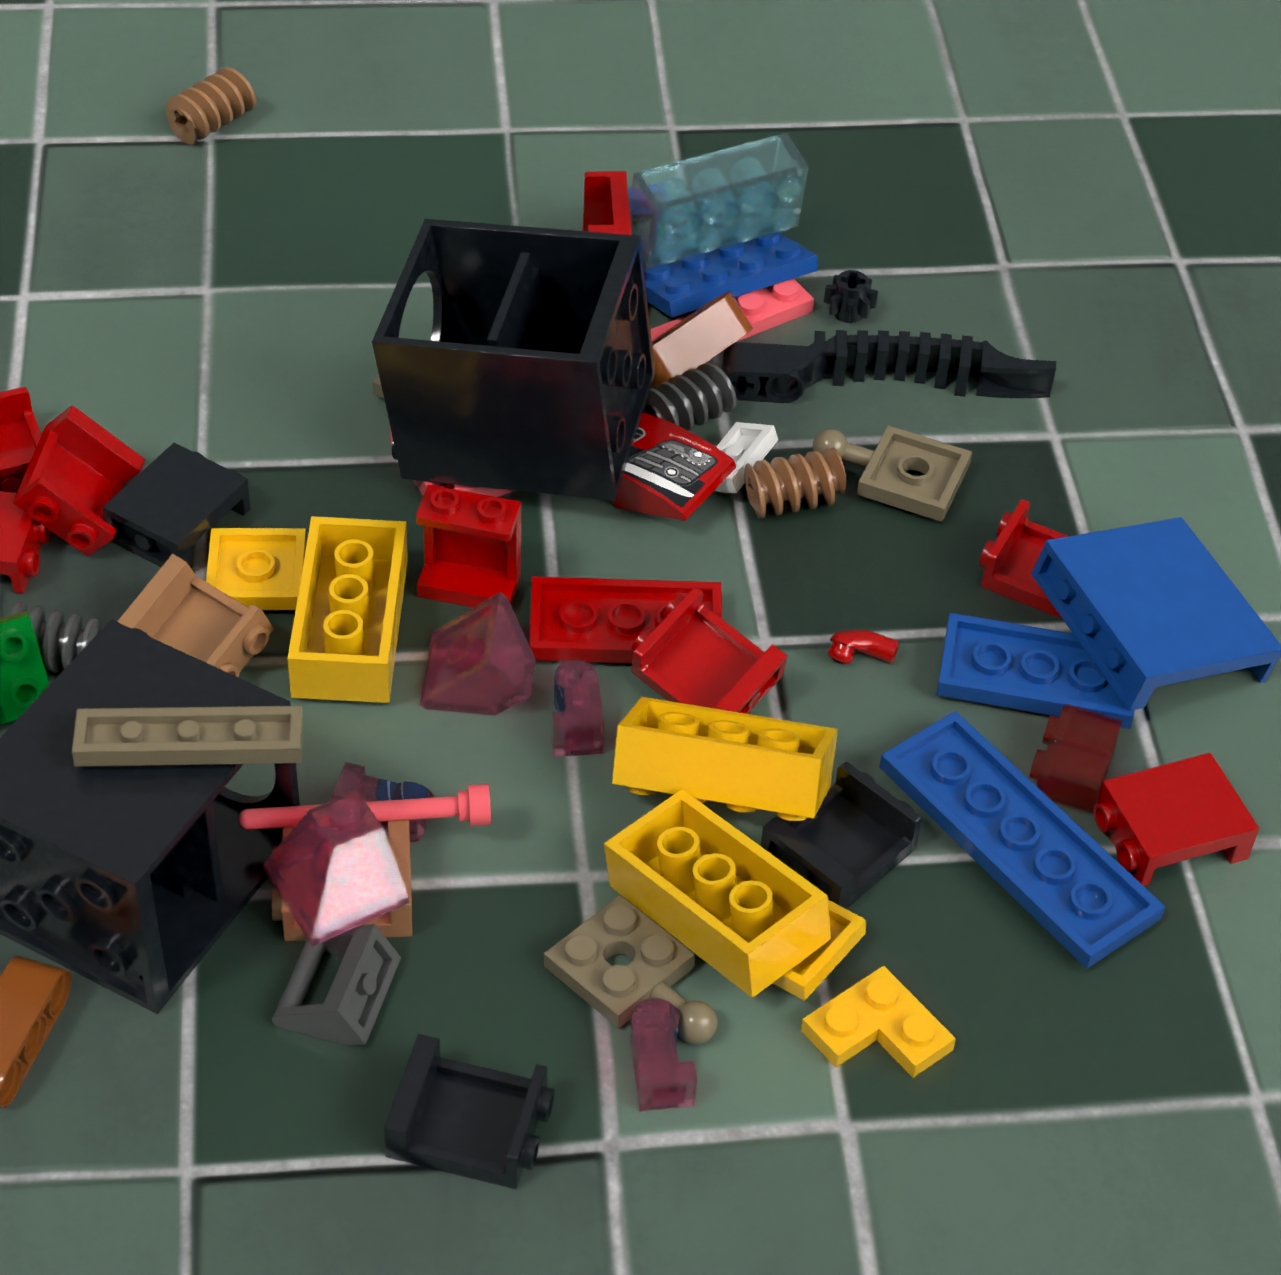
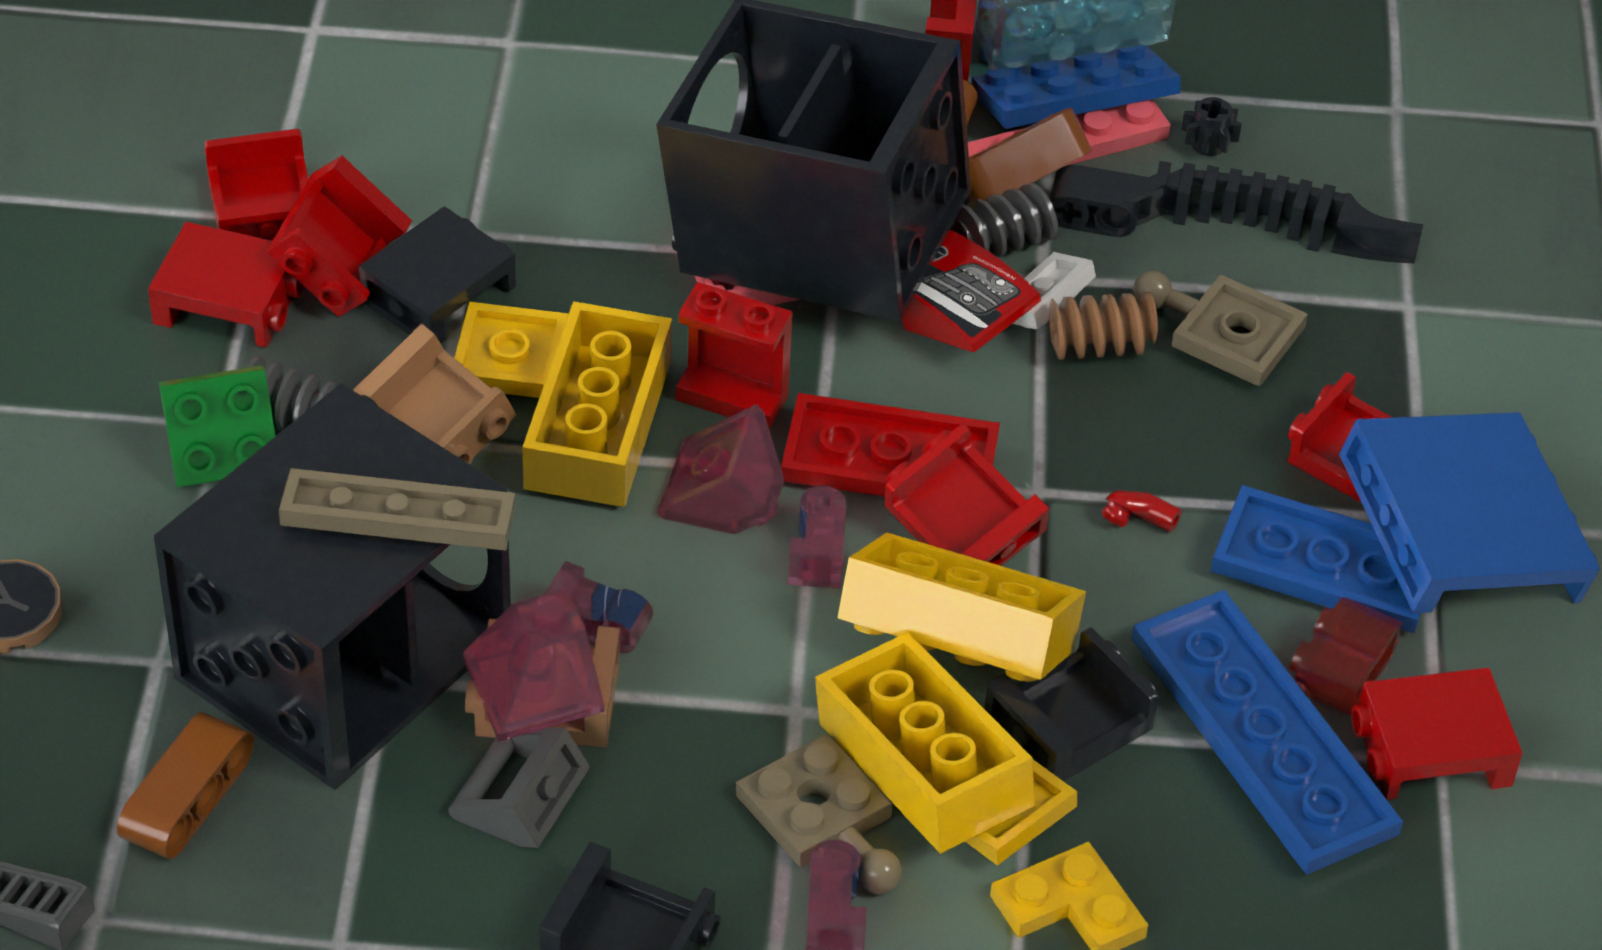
camera: 10 degrees right, 0 degrees up
coral piece [238,784,491,830] -> none

